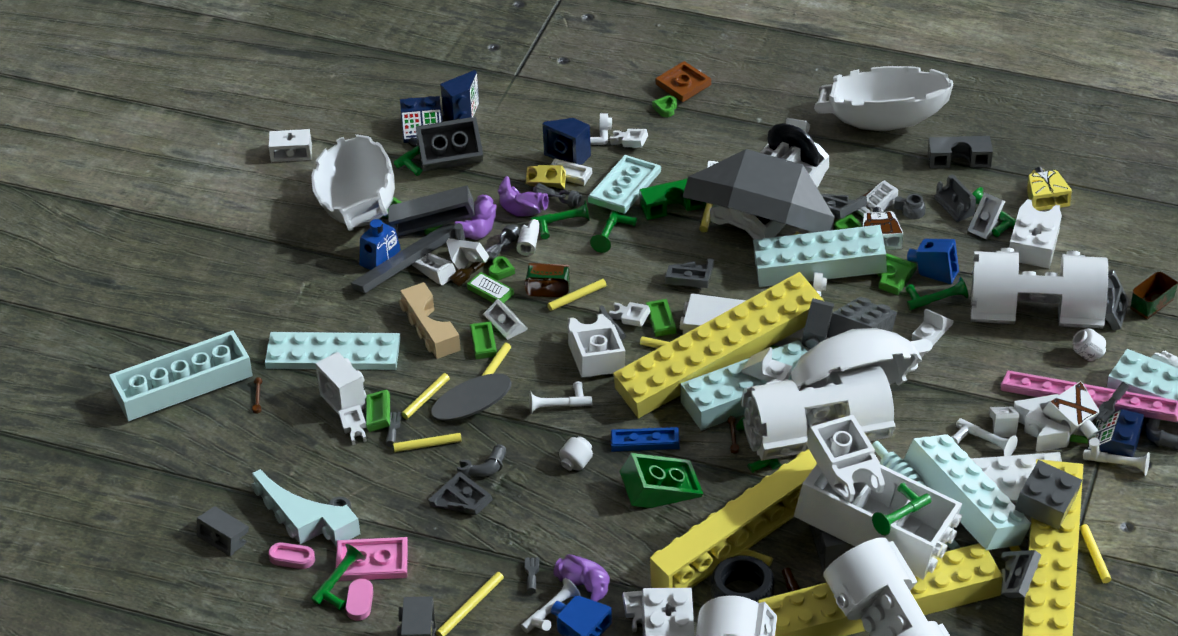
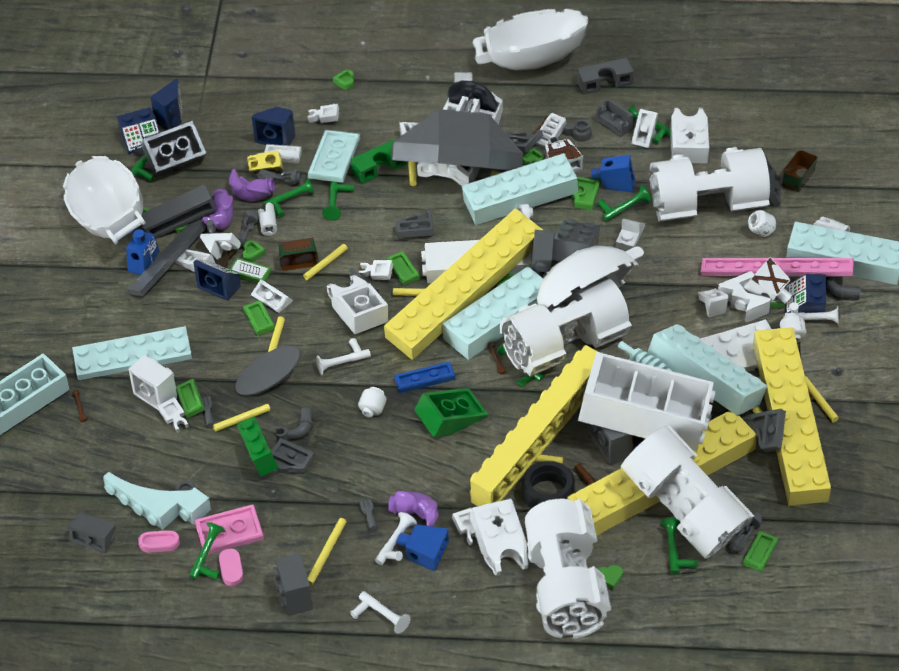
camera: 15 degrees left, 5 degrees up
white brick [269,129,312,162] -> none
tan arch [399,282,460,359] -> none
light yellow bar [401,373,450,420] -> none
white plate [590,113,612,145] -> none
dark orange plate [656,61,711,102] -> none
white slope [742,347,792,382] -> none
white brick [806,415,885,502] -> none
green piece [872,482,932,536] -> none
white piece [951,418,1018,456] -> none
dark grey brick [1015,460,1082,530] -> none
light yellow torso [1027,167,1072,211] -> none
dark grey piece [1096,382,1130,423] -> none
none -> dark blue slope [193,260,241,301]
none -> green arch [237,416,279,477]
none -> white head [780,313,807,343]

